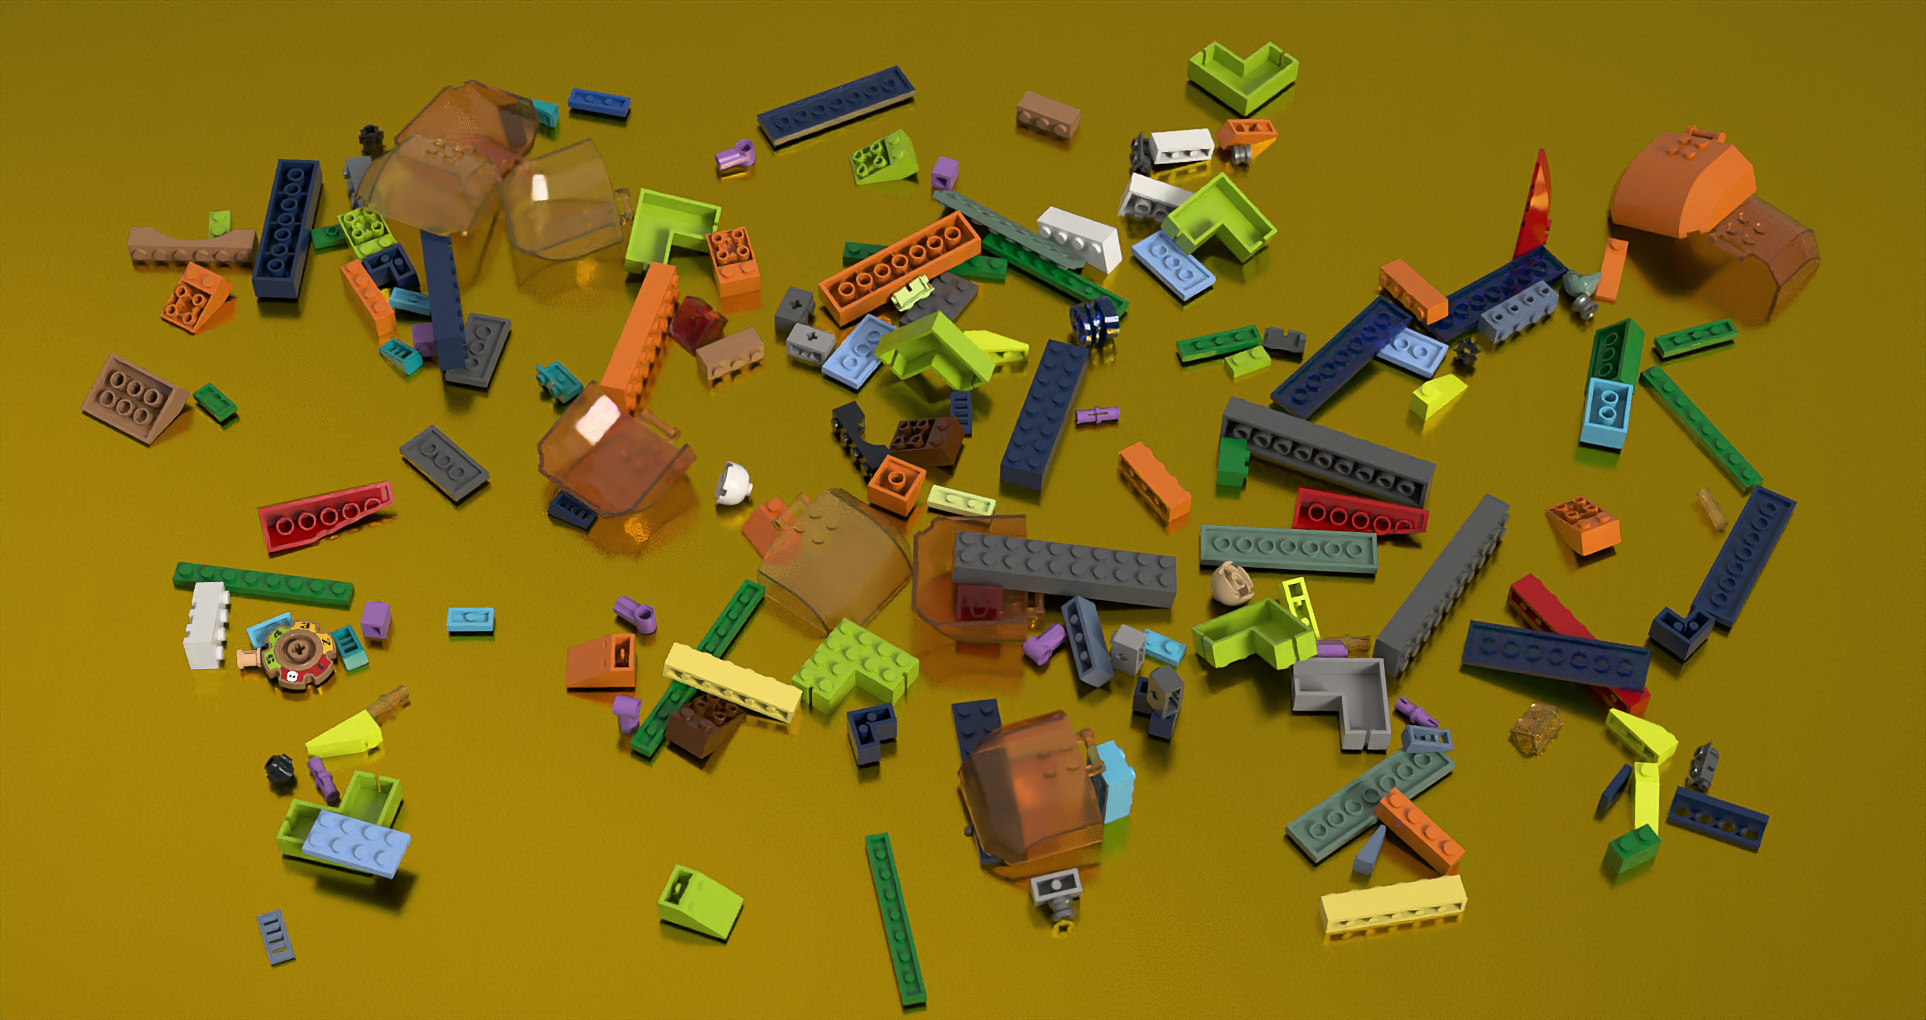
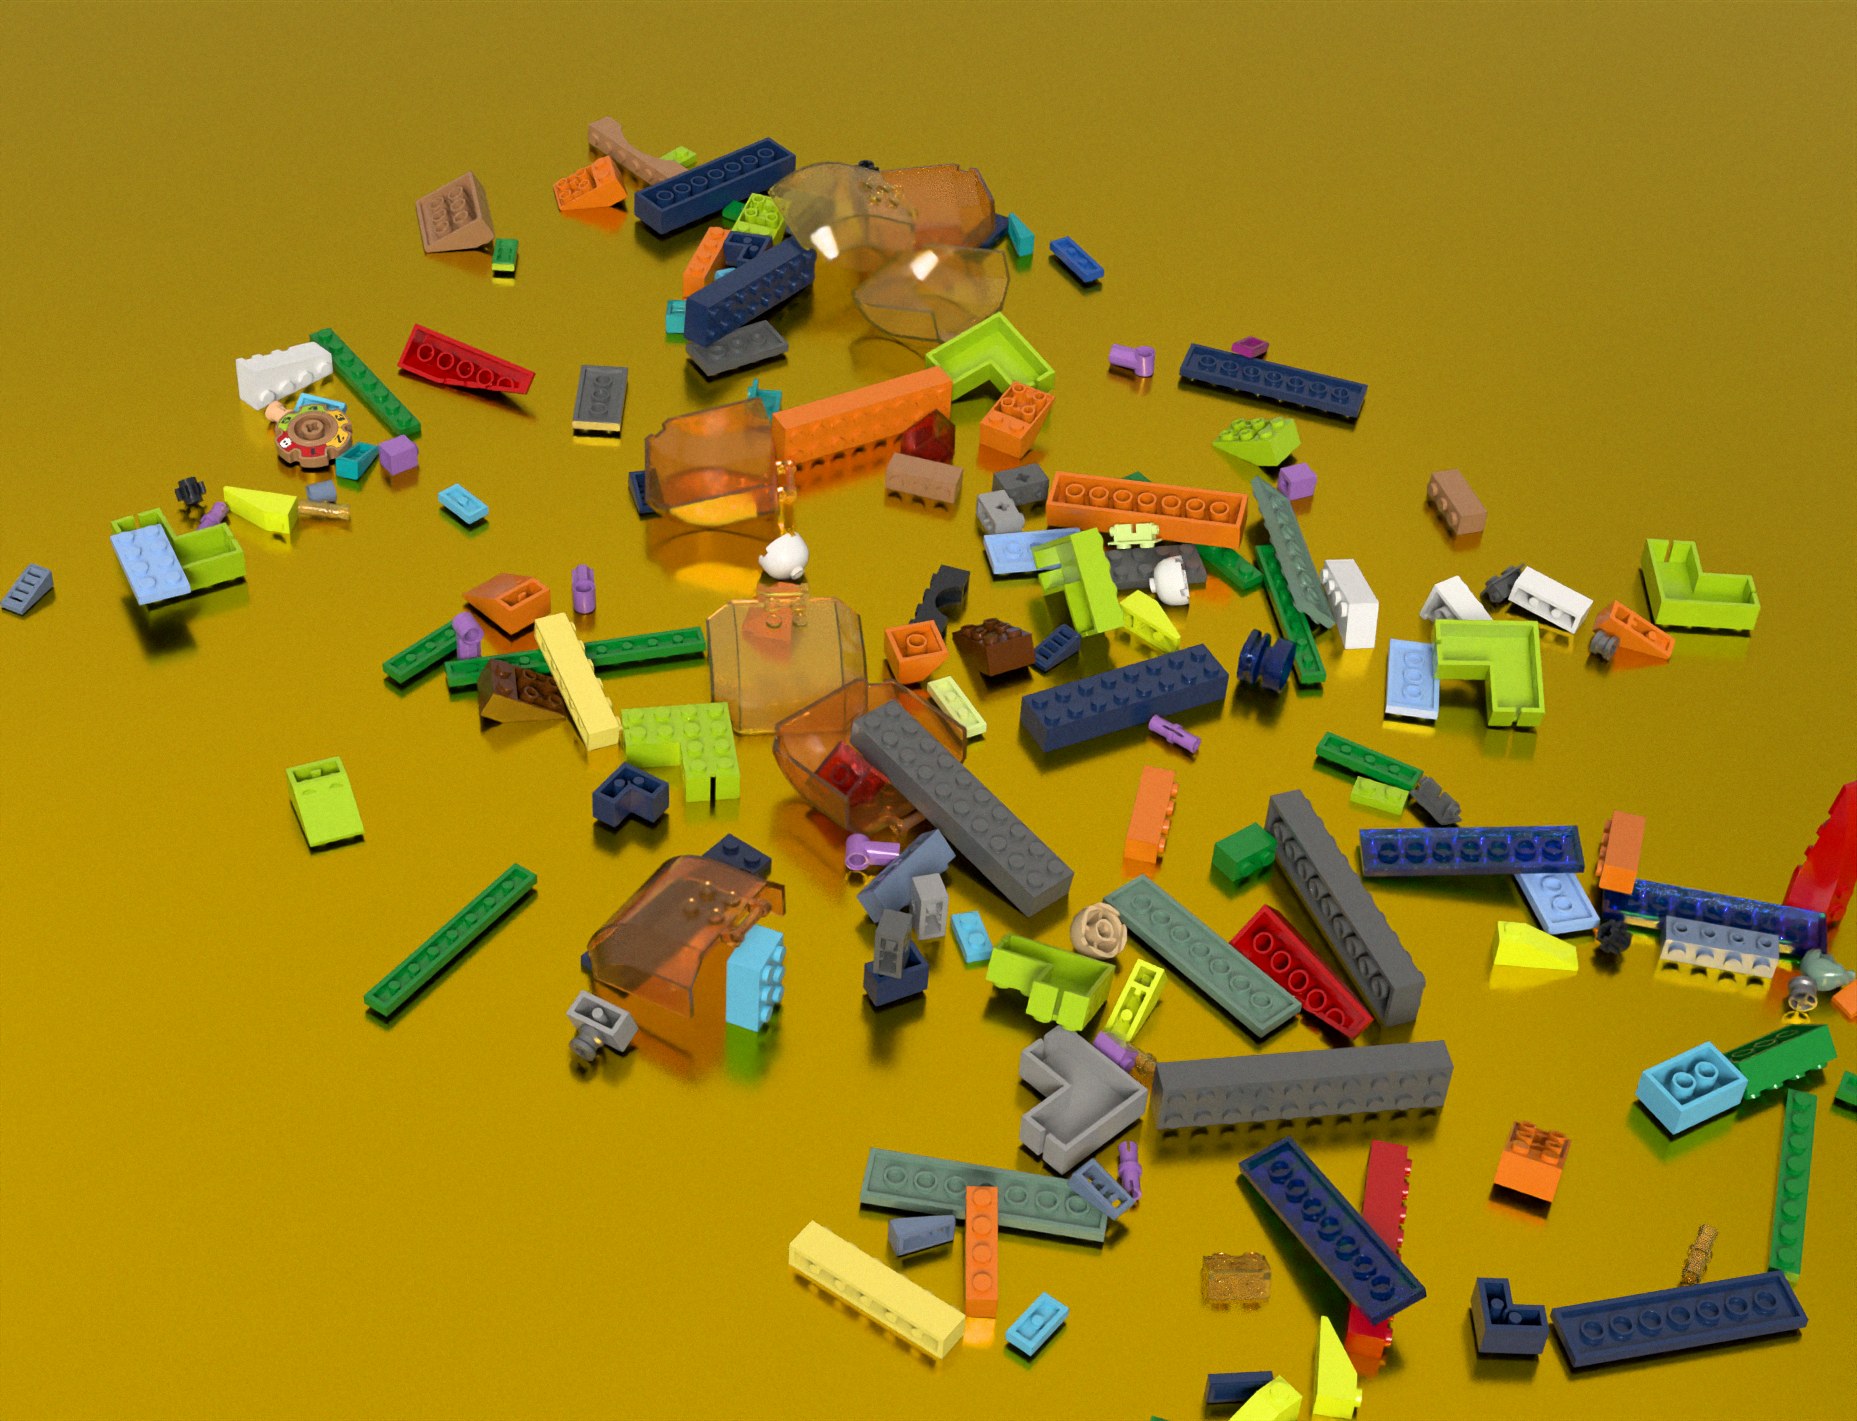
camera: 45 degrees right, 10 degrees down
none -> sand blue beam [306,480,337,507]
none -> green plate [382,620,457,684]
none -> medium azure plate [1005,1292,1069,1356]
none -> white cylinder [1149,555,1190,606]
none -> magenta tile [1231,336,1269,358]

